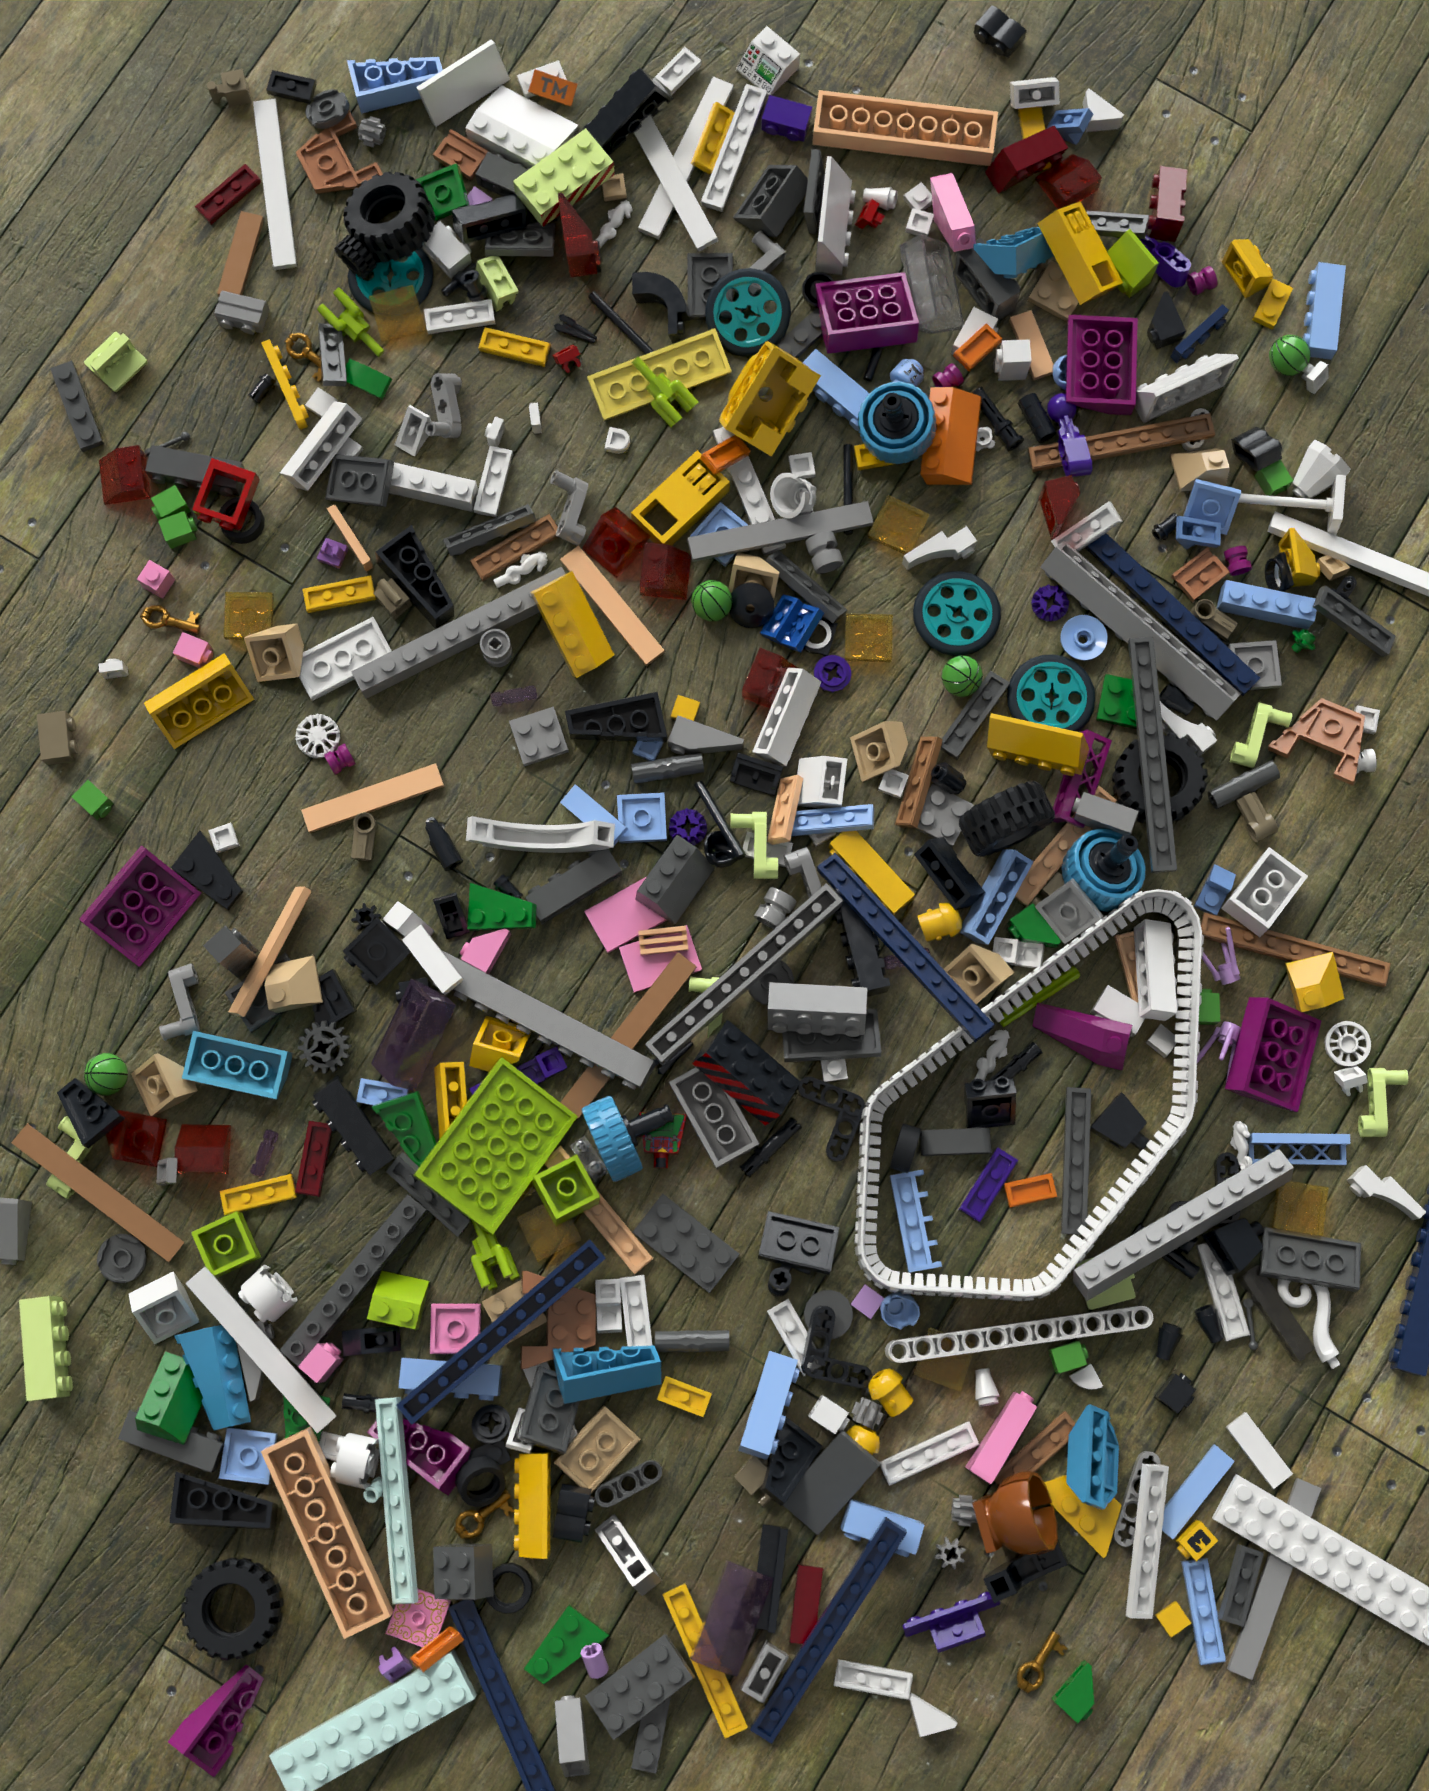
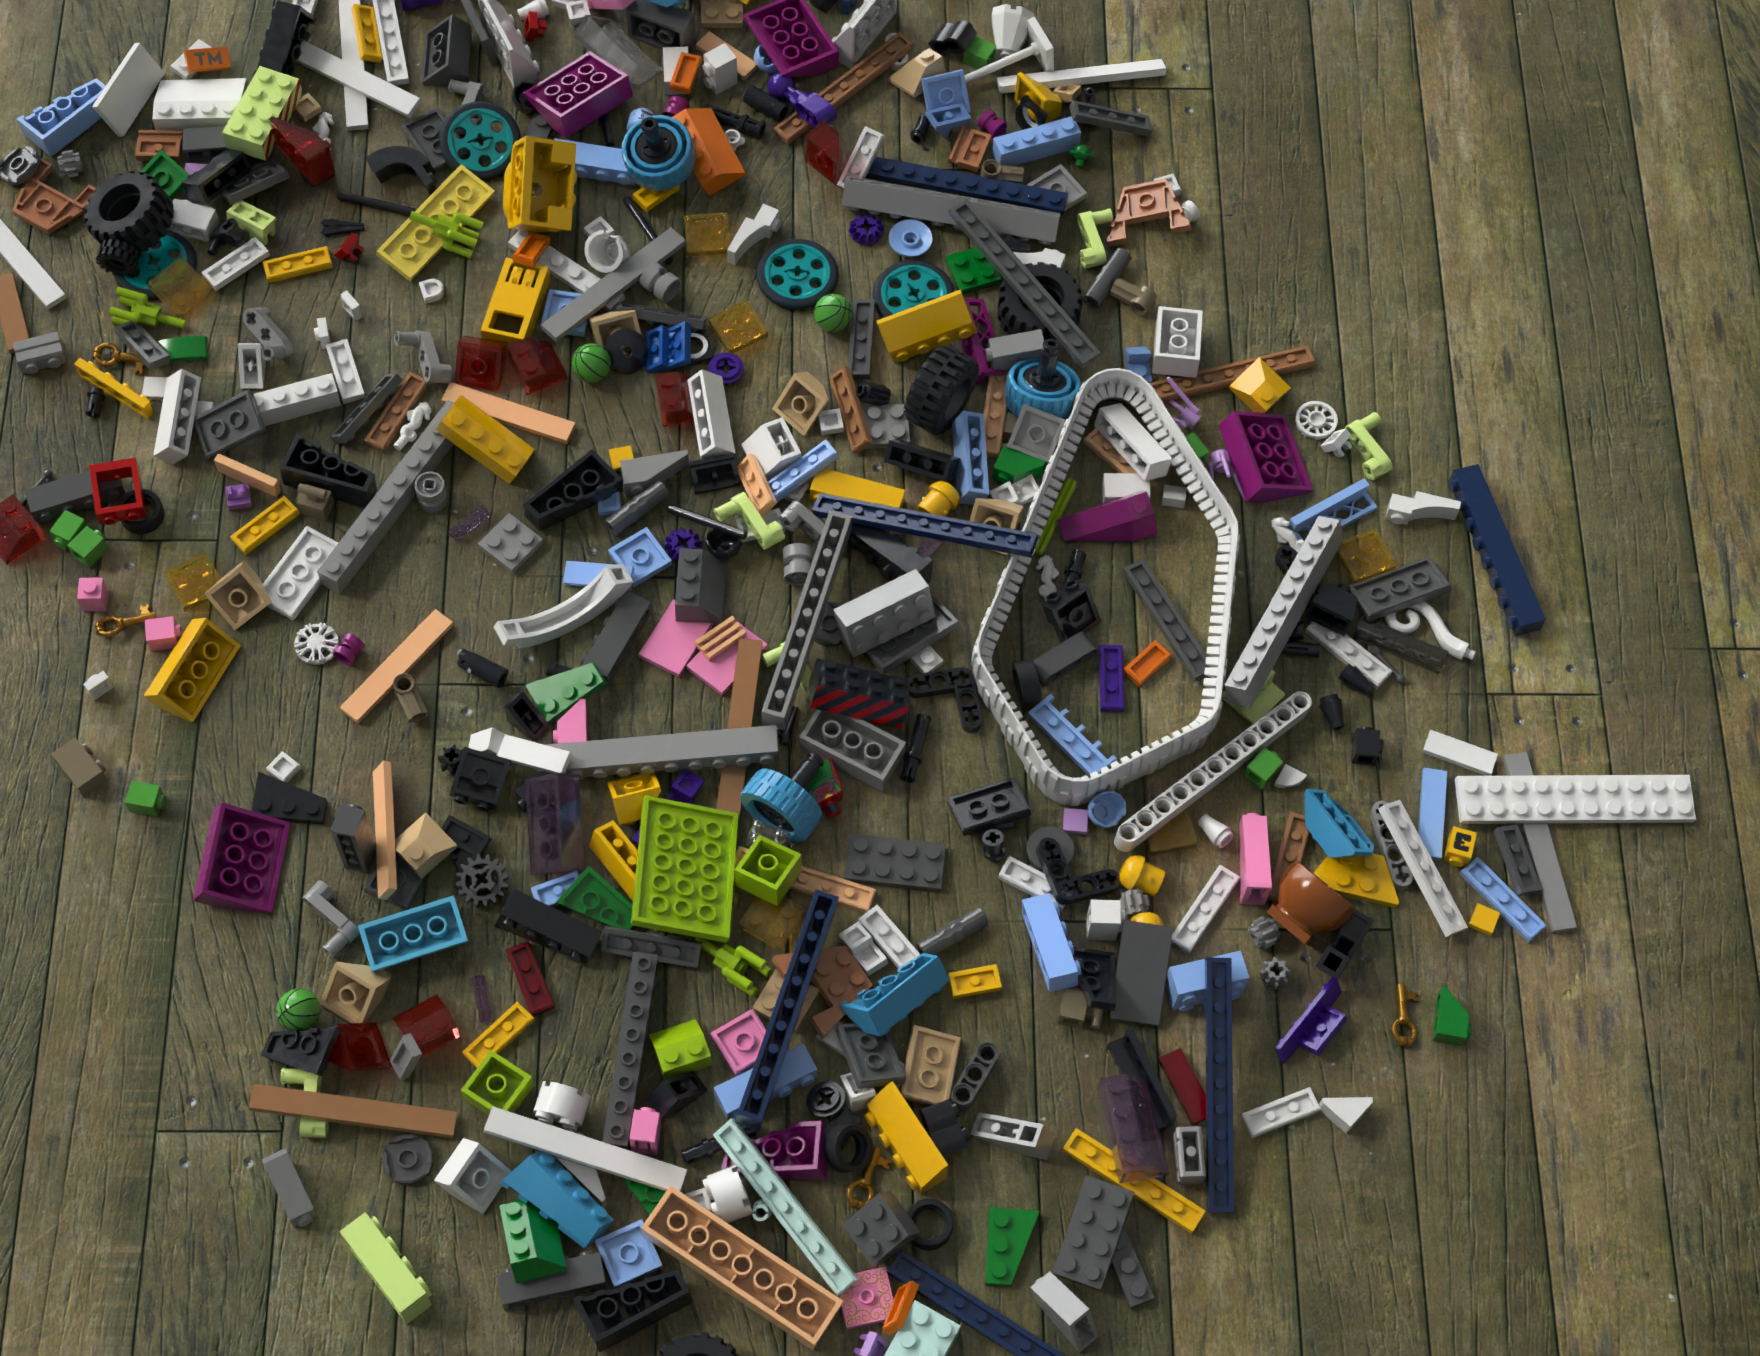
camera: 35 degrees left, 15 degrees down
lavender piece [581,1643,609,1679] -> none
black torso [1090,1092,1150,1152] -> none

